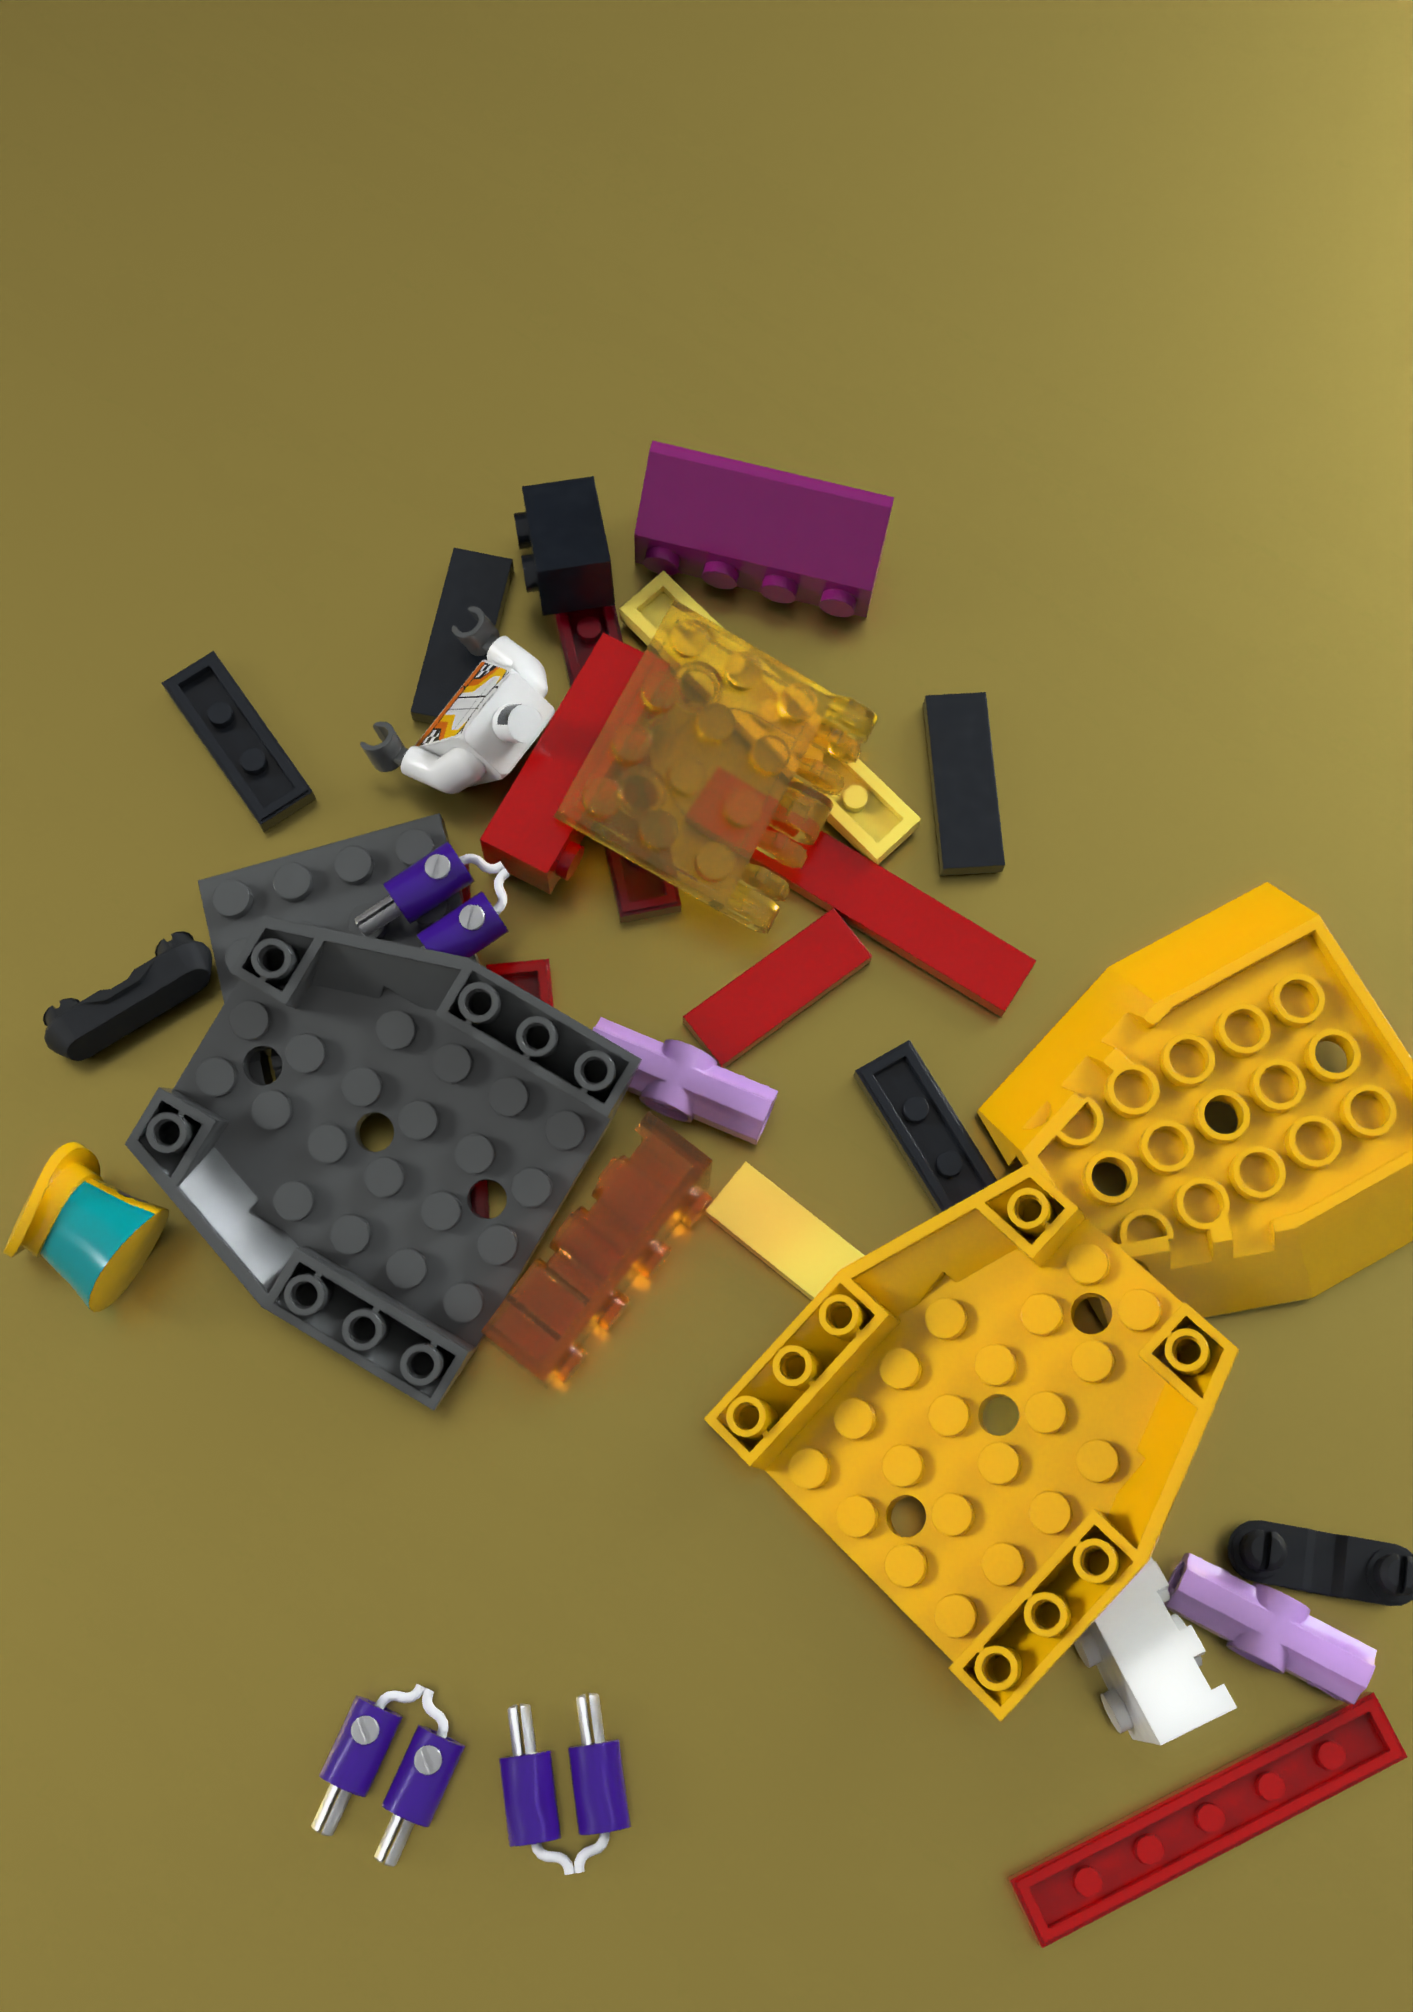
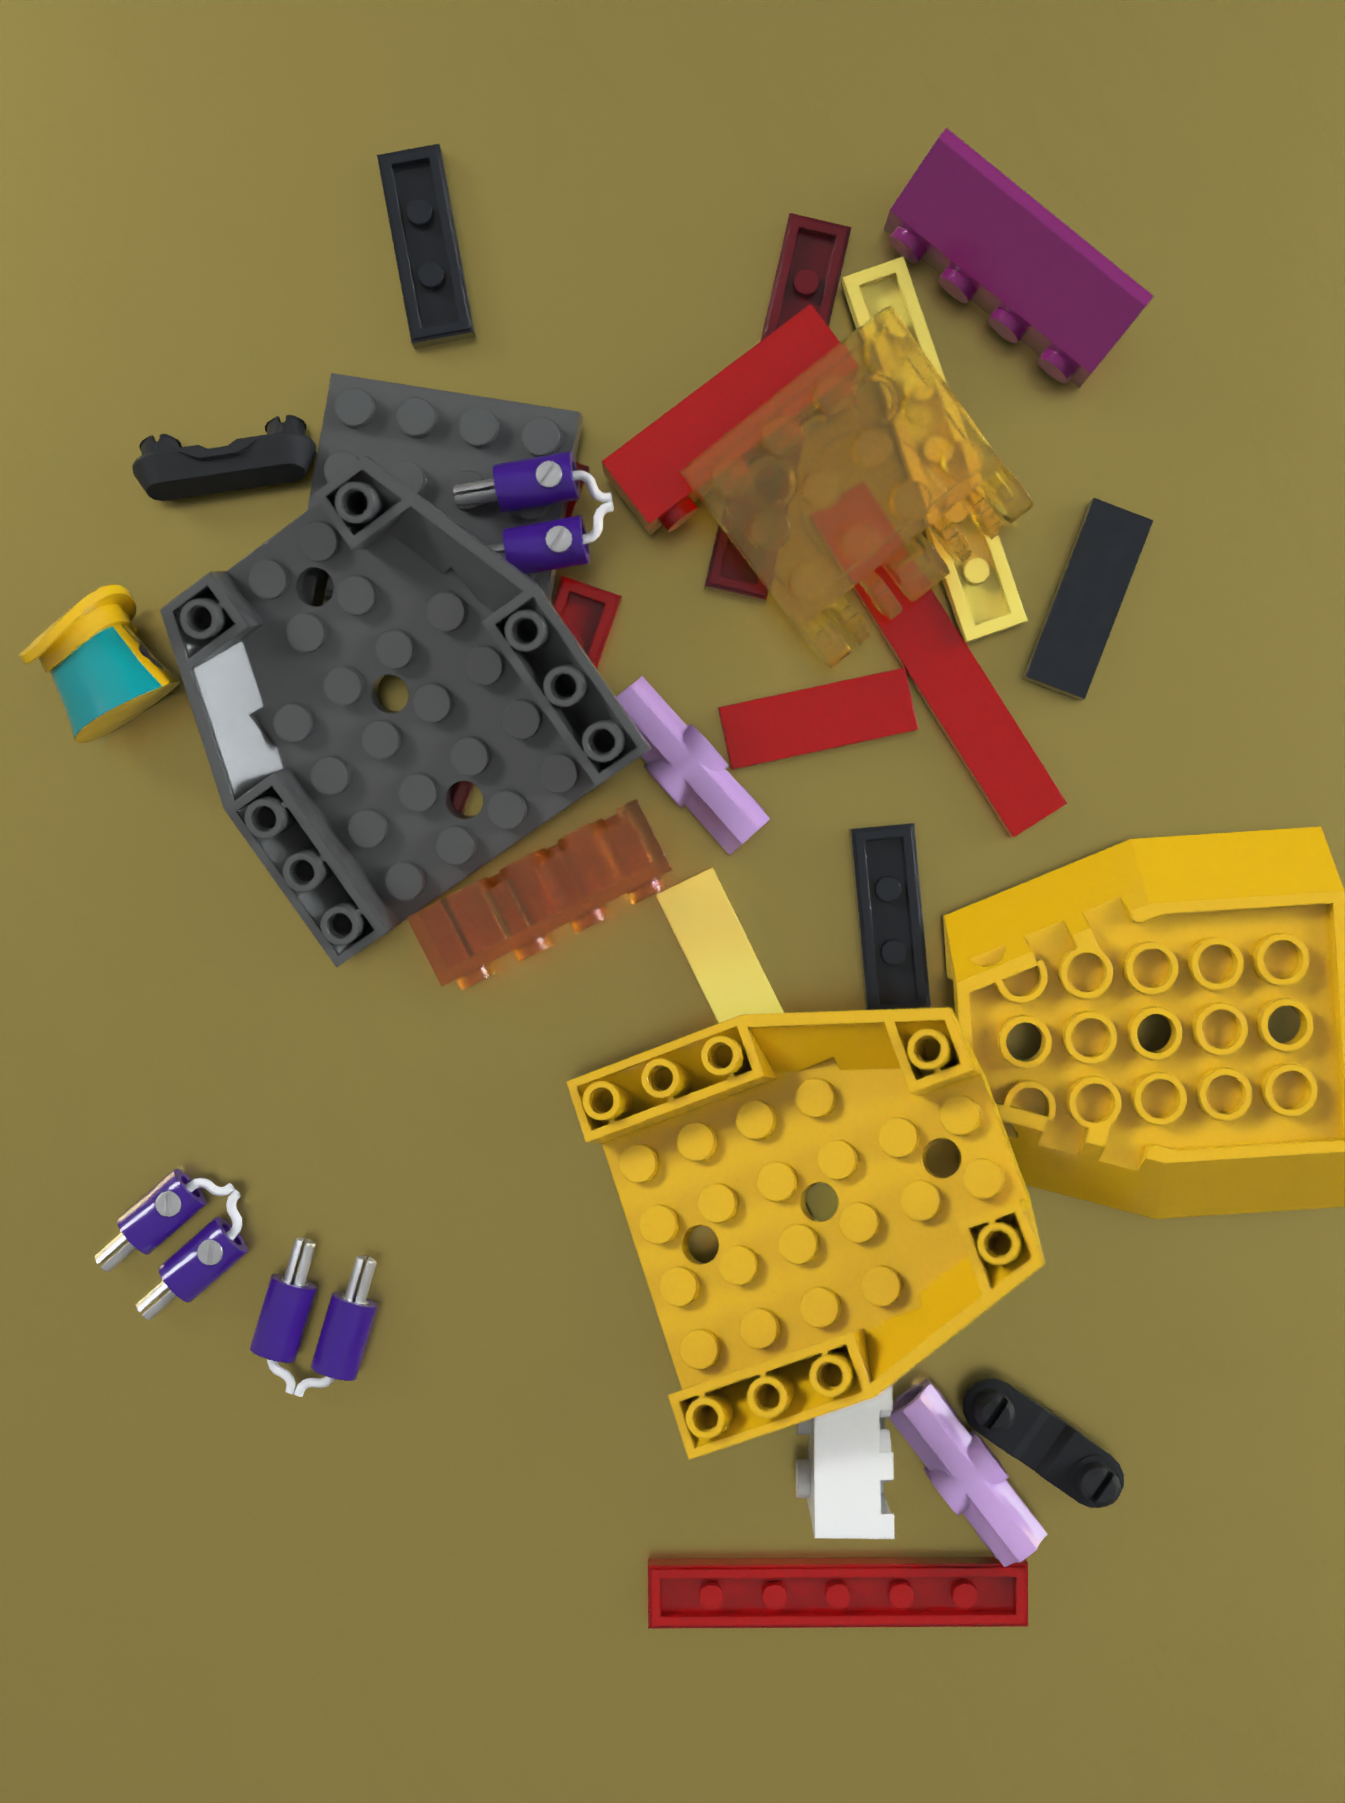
camera: 30 degrees right, 15 degrees up
white torso [360,606,556,794] -> none
black tile [411,548,514,724] -> none
black brick [514,476,615,616] -> none

